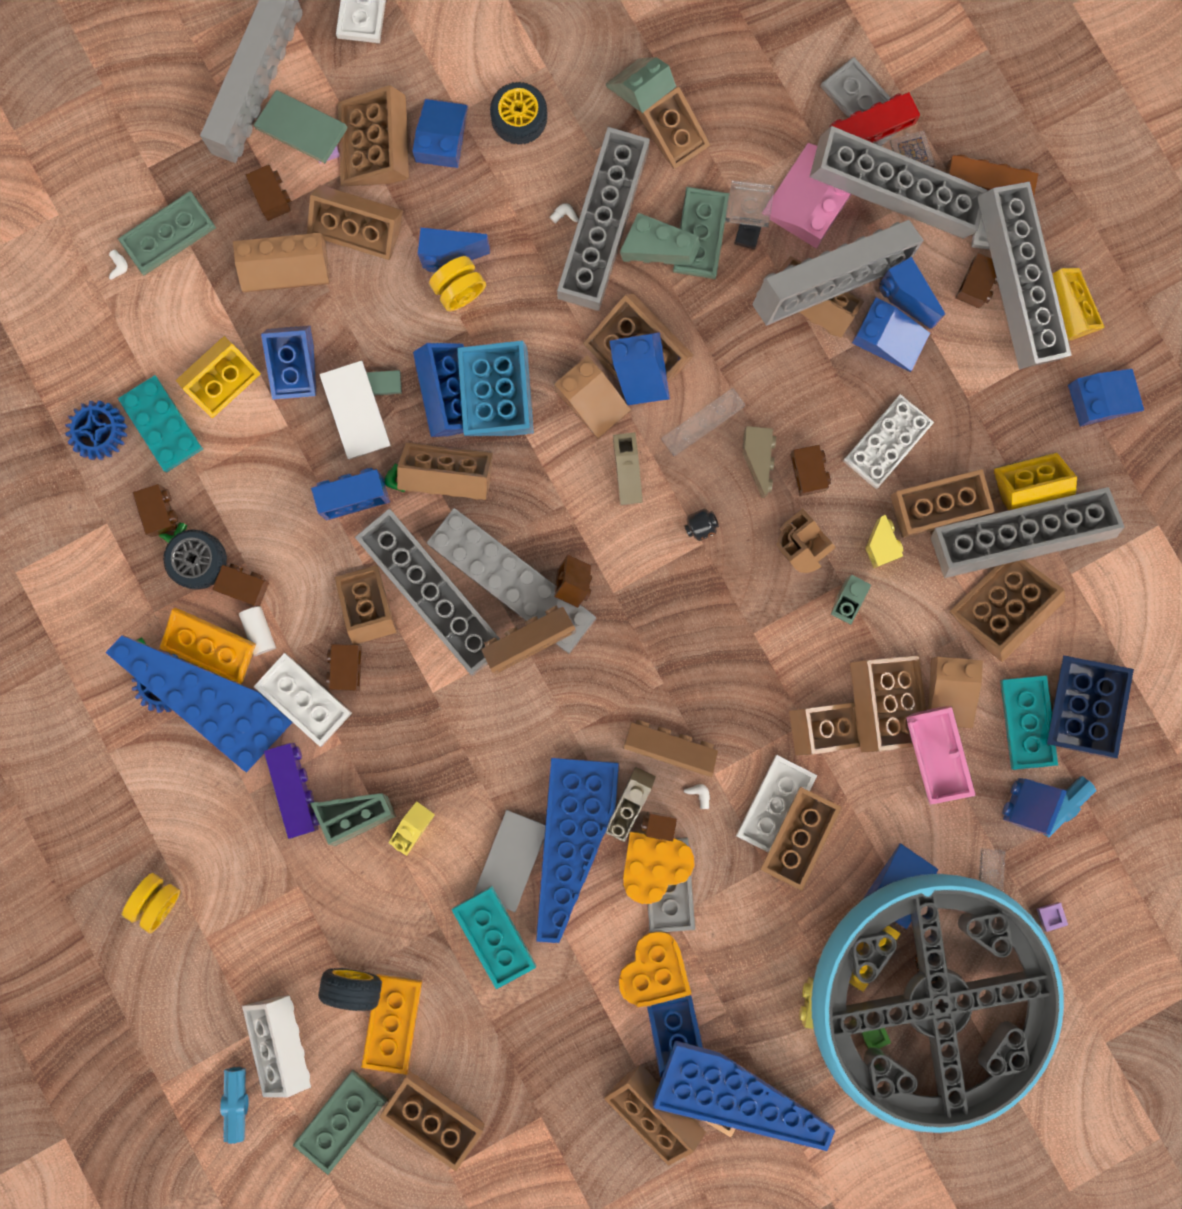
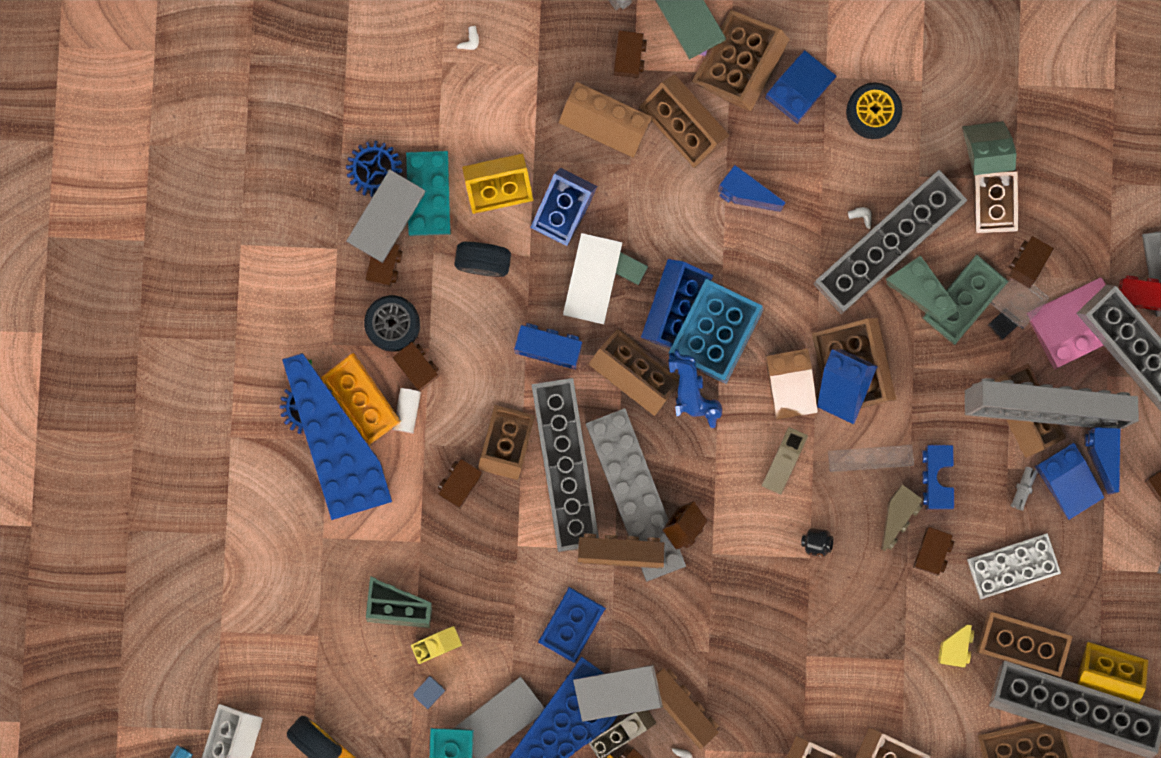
camera: 35 degrees right, 0 degrees up
sand green tile [118,191,216,276] -> none
yellow wheel [122,873,180,934] -> none
green animal [159,522,187,543] -> none
white plate [254,653,352,747] -> none
dark purple brick [264,743,320,839] -> none
green animal [384,463,405,492] -> none
yellow wheel [429,256,486,311] -> none
medium nougat brick [776,508,836,573] -> none
sand green slope [830,575,871,625] -> none
none -> light grey tile [346,169,426,263]
none -> sand blue panel [413,676,446,709]
none -> black wheel [454,242,511,277]
none -> blue tile [538,587,606,663]
none -> light grey tile [573,665,663,722]
none -> blue animal [669,349,723,428]
none -> blue arch [922,445,954,510]
none -> reddish brown brick [1009,236,1054,288]
none -> light grey pin [1010,467,1038,511]

